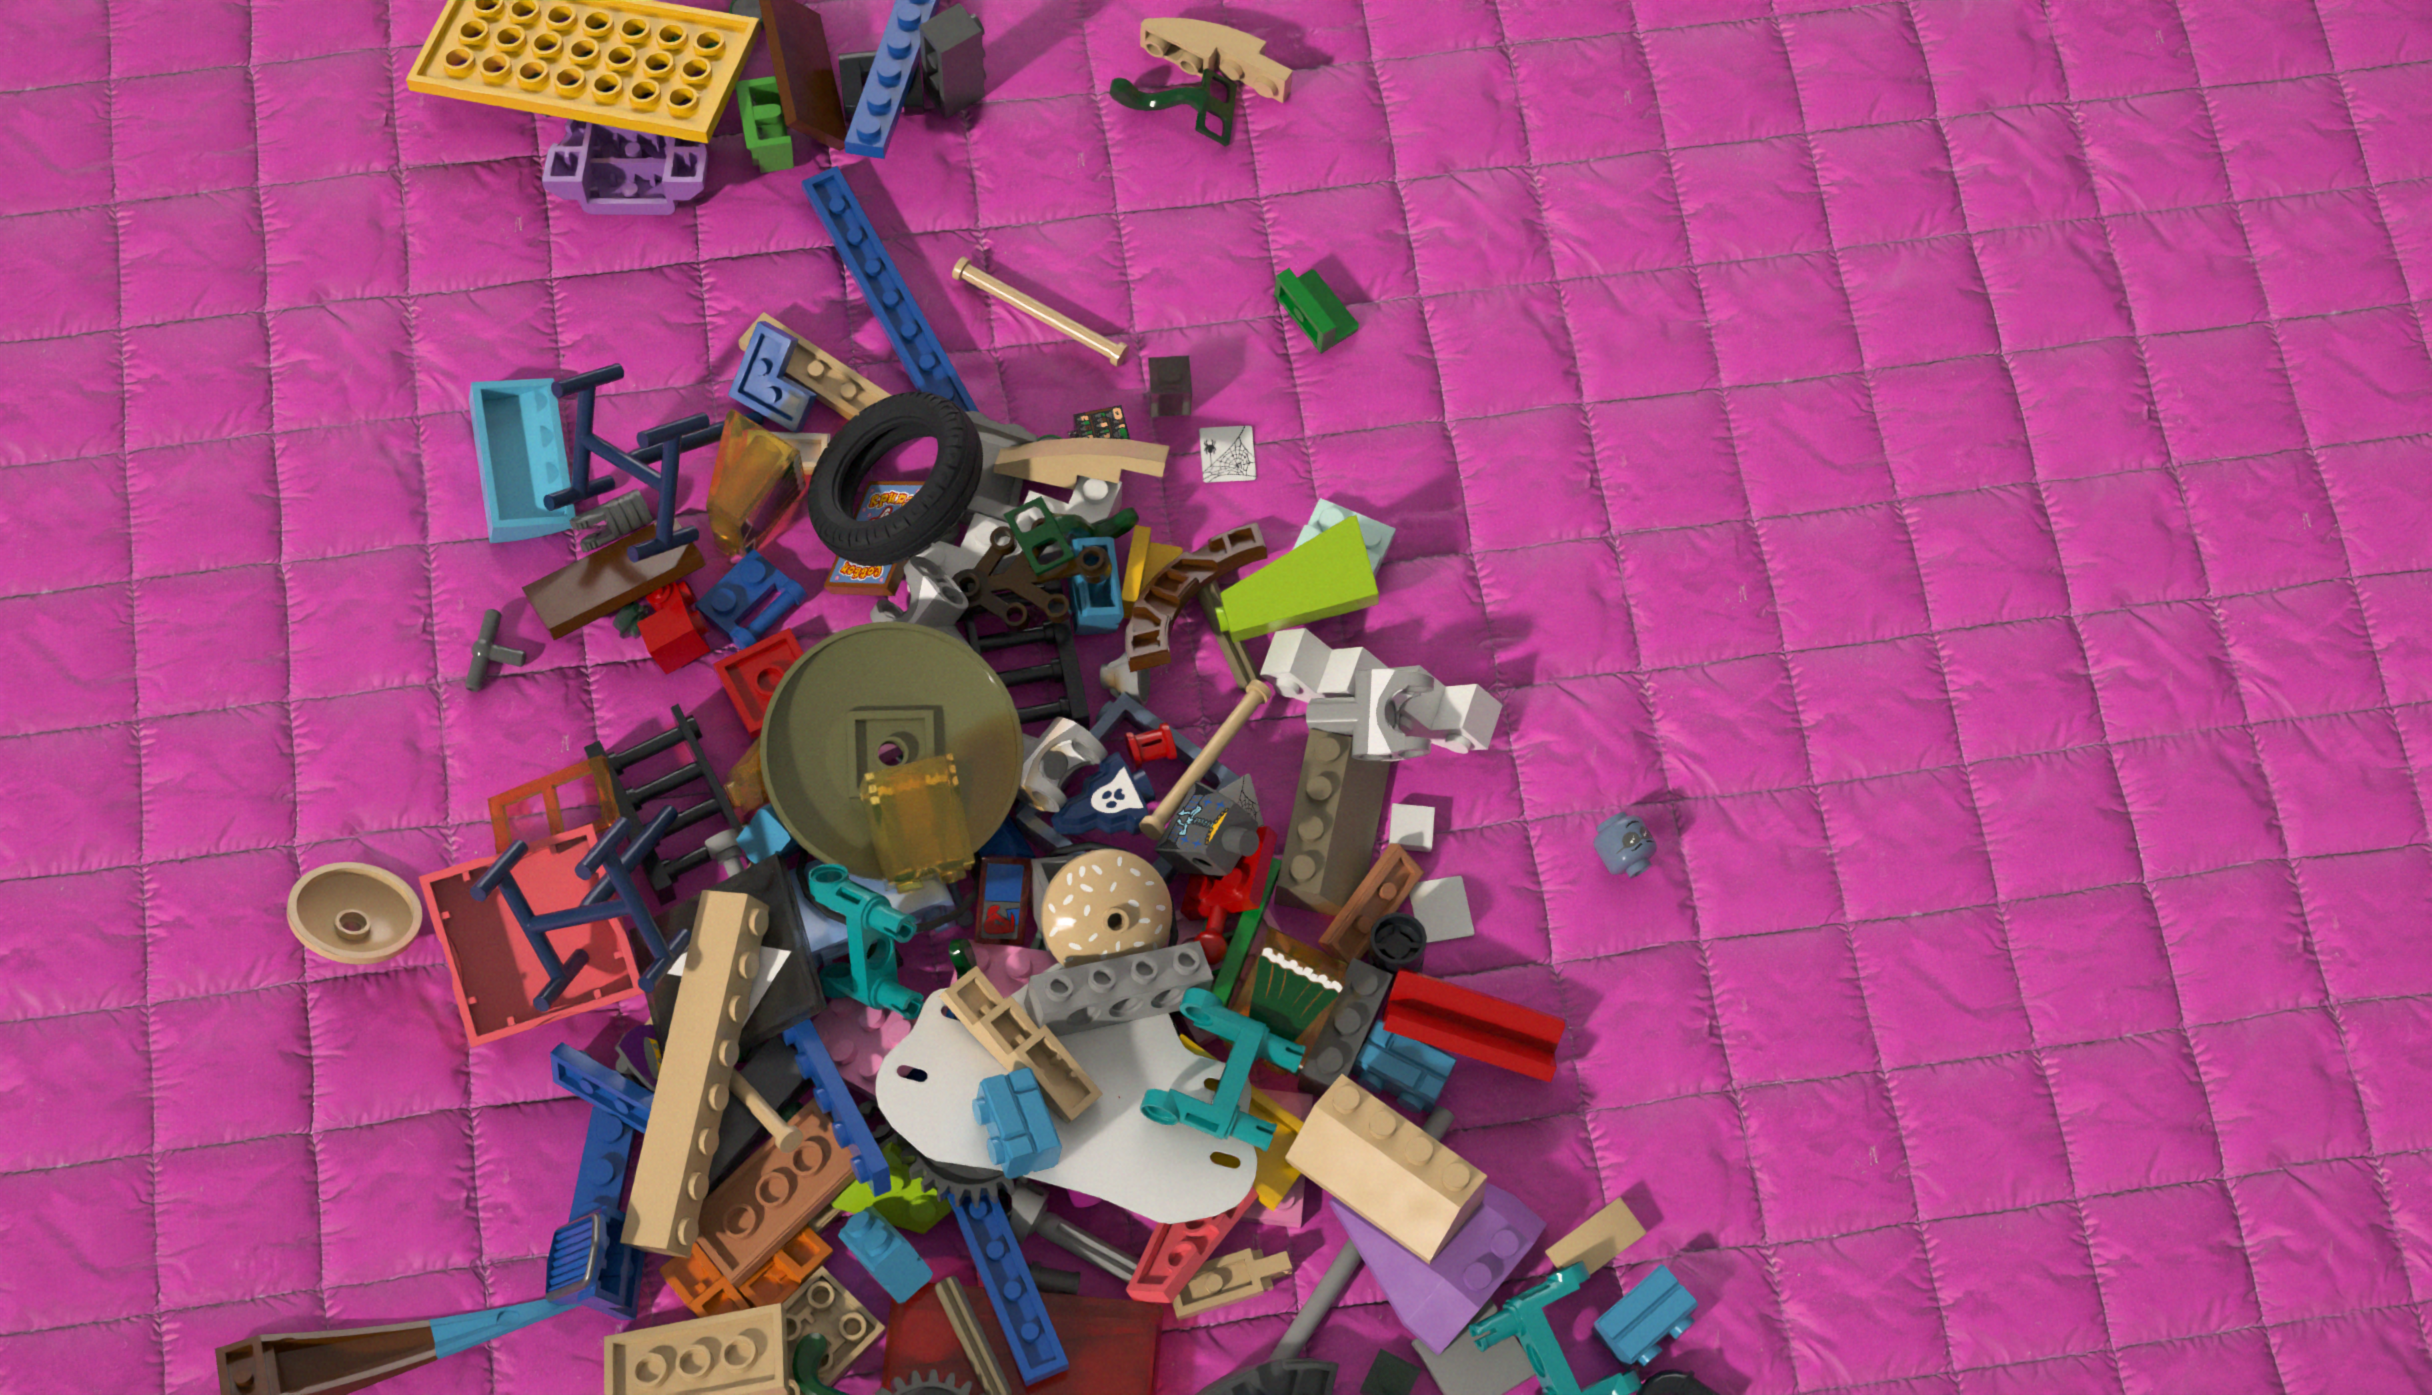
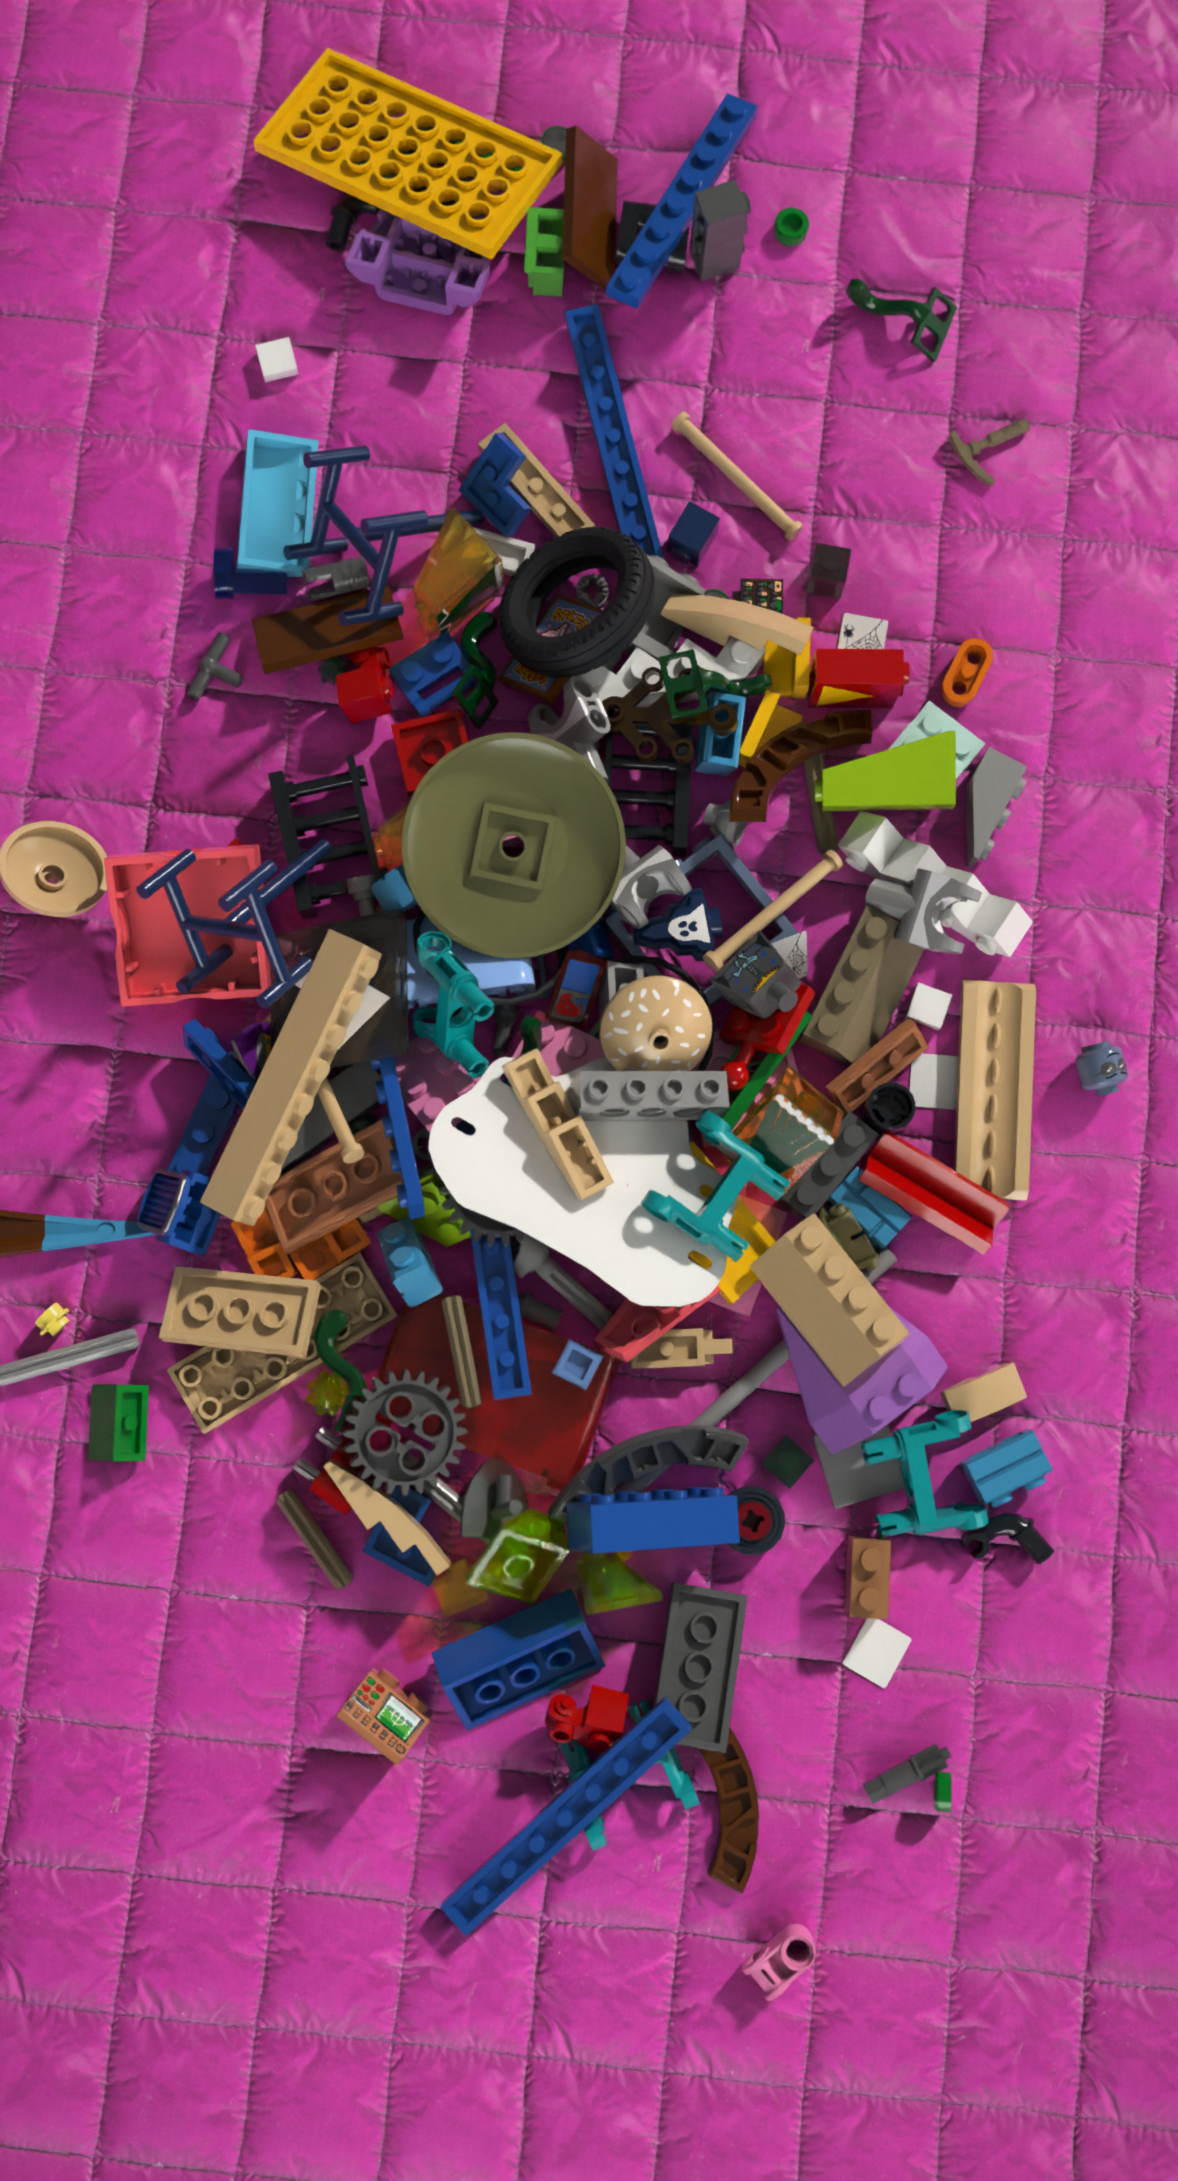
camera: 15 degrees right, 15 degrees up
clear orange window [487,754,620,854] -> none
clear yellow slope [859,753,975,895] -> none
dark azure brick [972,1067,1062,1179] -> none
red bush [1124,722,1177,770] -> none
tan slope [1140,17,1293,103] -> none
green panel [1274,268,1359,354] -> none
none -> clear blue piece [214,548,287,599]
none -> white tile [255,337,299,383]
none -> black piece [325,195,380,252]
none -> dark green piece [452,612,499,729]
none -> dark grey piece [492,1005,519,1057]
none -> medium blue tile [552,1339,603,1390]
none -> light grey bush [576,573,608,608]
none -> dark blue brick [667,501,720,567]
none -> yellow panel [763,617,811,698]
none -> green tile [774,208,809,246]
none -> red brick [808,649,910,708]
none -> olive hinge [820,1203,879,1271]
none -> orange plate [940,638,993,707]
none -> dark tan piece [947,418,1030,487]
none -> tan plate [953,979,1036,1201]
none -> light grey slope [966,747,1027,868]

